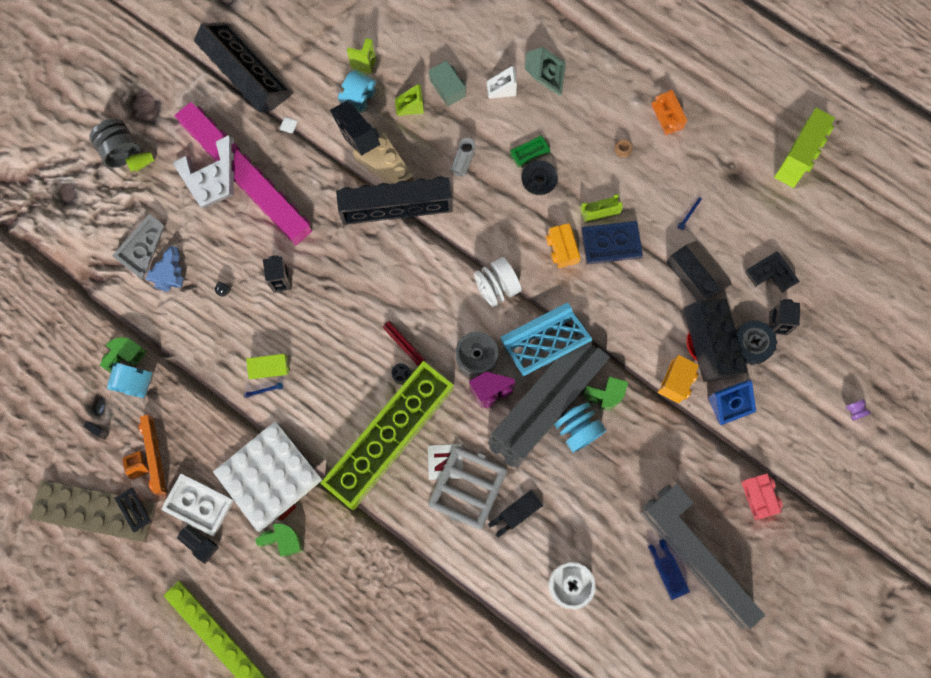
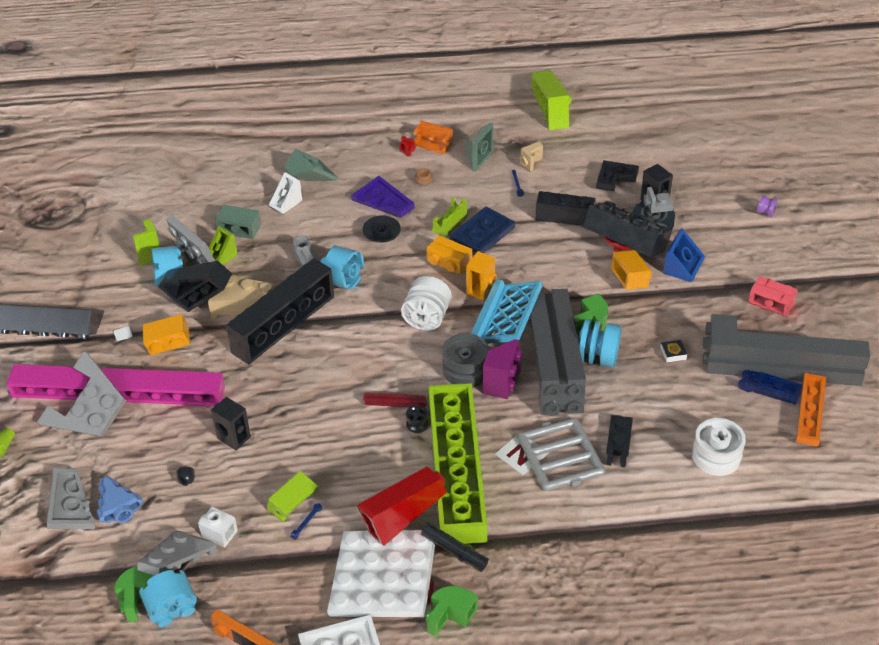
camera: 45 degrees left, 30 degrees down
green tile [510,135,551,168] -> none
none -> light grey wing [137,531,217,576]
none -> light orange brick [143,314,190,355]
none -> light grey plate [166,215,215,265]
none -> white brick [198,507,238,548]
none -> medium azure brick [321,245,364,289]
none -> dark purple wing [351,176,415,218]
none -> red slope [357,466,447,546]
none -> red plate [399,136,416,157]
none -> black pin [420,522,489,572]
none -> sand green slope [464,123,494,172]
none -> light orange brick [466,251,497,301]
none -> tan bracket [520,142,543,172]
none -> light grey bracket [644,187,674,213]
none -> tile [660,340,687,363]
none -> orange plate [796,373,826,447]

